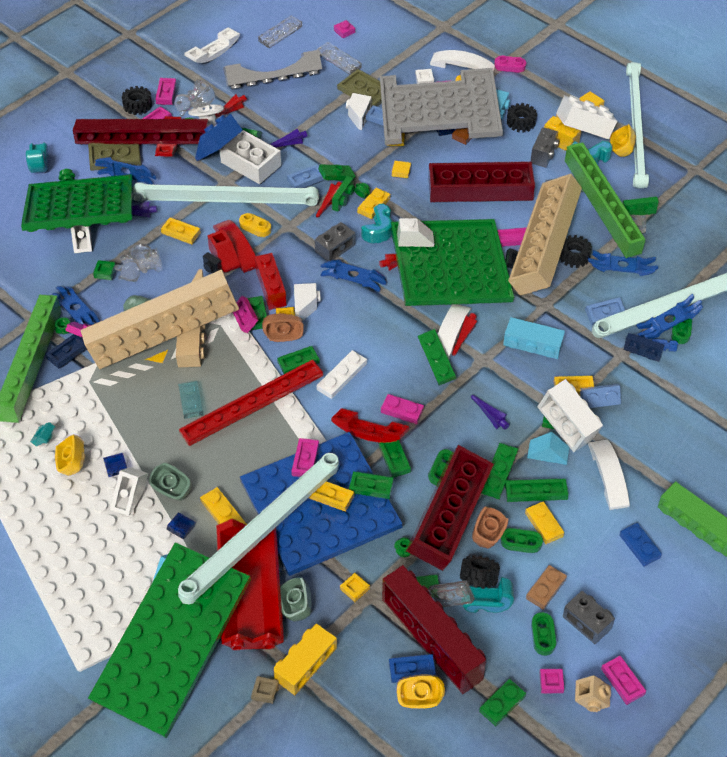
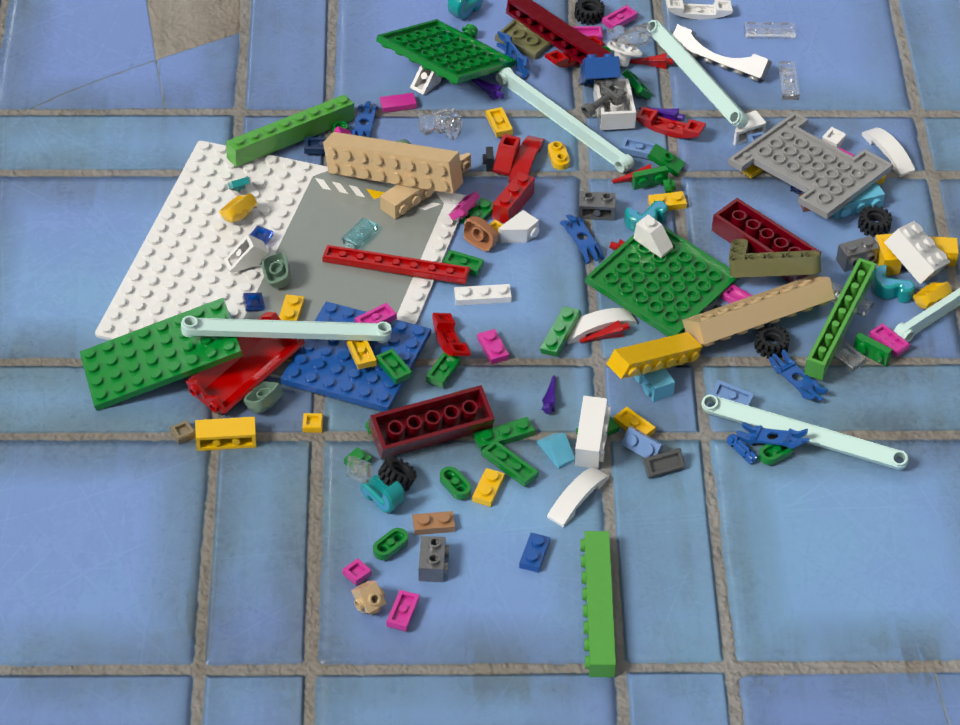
camera: 45 degrees right, 5 degrees down
green plate [93,260,116,280] -> none
dark pink plate [334,20,355,38] -> none
olive tile [337,69,382,107] -> none
dark red brick [382,565,486,695] -> none
blue plate [389,654,436,683] -> none
yellow tile [392,160,411,178] -> none
yellow piece [396,674,445,708] -> none
nougat piece [472,506,508,549] -> none
green plate [479,679,526,727] -> none
dark pink plate [494,55,526,73] -> none
dark blue plate [623,333,665,362] -> none
none -> dark pink tile [380,93,417,113]
none -> dark grey bar [581,80,627,118]
none -> yellow brick [606,332,703,379]
none -> red slope [636,106,706,138]
none -> dark grey tile [642,448,686,478]
none -> light aqua piece [646,20,748,128]
none -> olive beam [729,239,822,278]
none -> dark pink plate [869,323,910,358]

